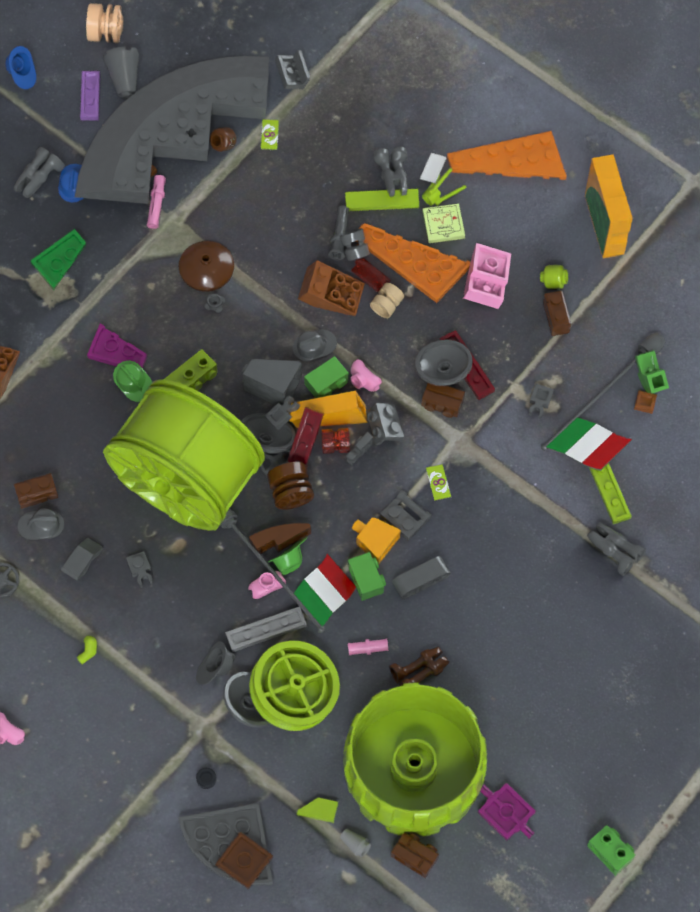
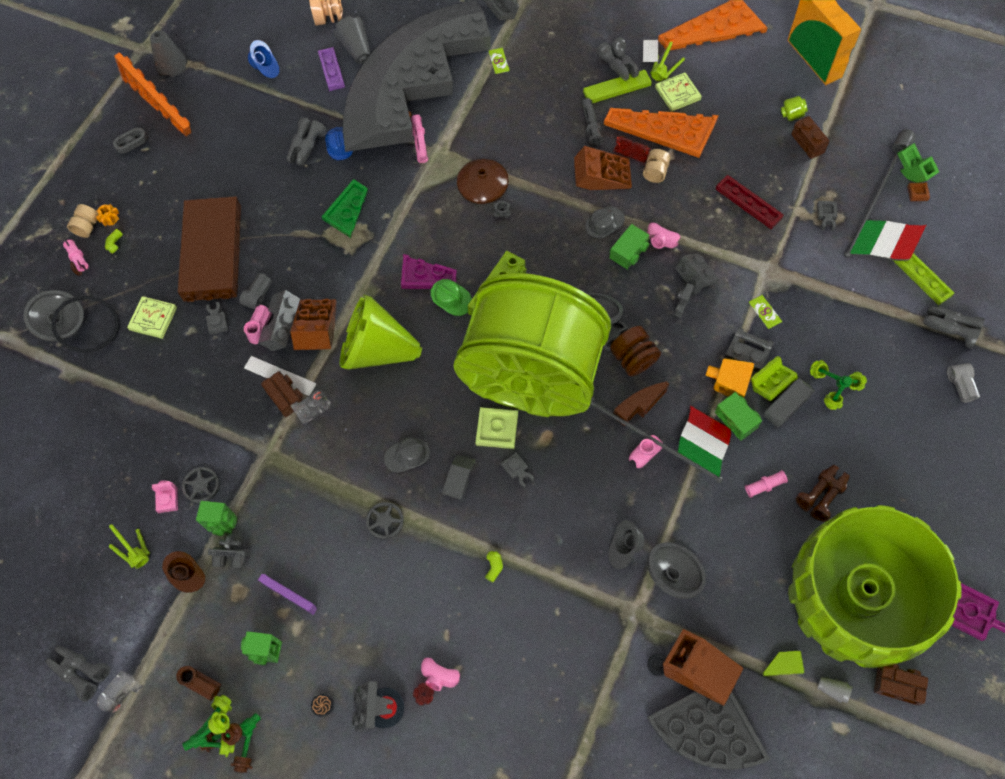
camera: 10 degrees left, 0 degrees up
reddish brown brick [14,473,58,509] -> none
reddish brown head [210,127,236,152] -> none
reddish brown tile [215,831,273,890] -> none
light grey plate [225,606,307,652] -> none
dark grey slope [242,359,302,405] -> none
lime wheel [249,641,340,731] -> none
dark grey plate [265,396,300,430] -> none
bright green piece [267,537,307,575] -> none
dark red plate [287,407,324,467] -> none
light orange slope [289,391,367,428] -> none
clear red wheel [322,428,350,454] -> none
dark grey wheel [340,228,370,261] -> none
dark grey dish [415,340,472,386] -> none
reddish brown brick [421,383,465,418] -> none
bright pink slope [464,243,511,309] -> none
none -> lime cone [339,295,422,370]
none -> yellowish green tile [476,407,518,449]
none -> dark orange slope [663,629,744,706]
none -> lime bracket [751,356,798,401]
none -> lime plant [810,360,867,410]
none -> light grey piece [947,363,980,403]

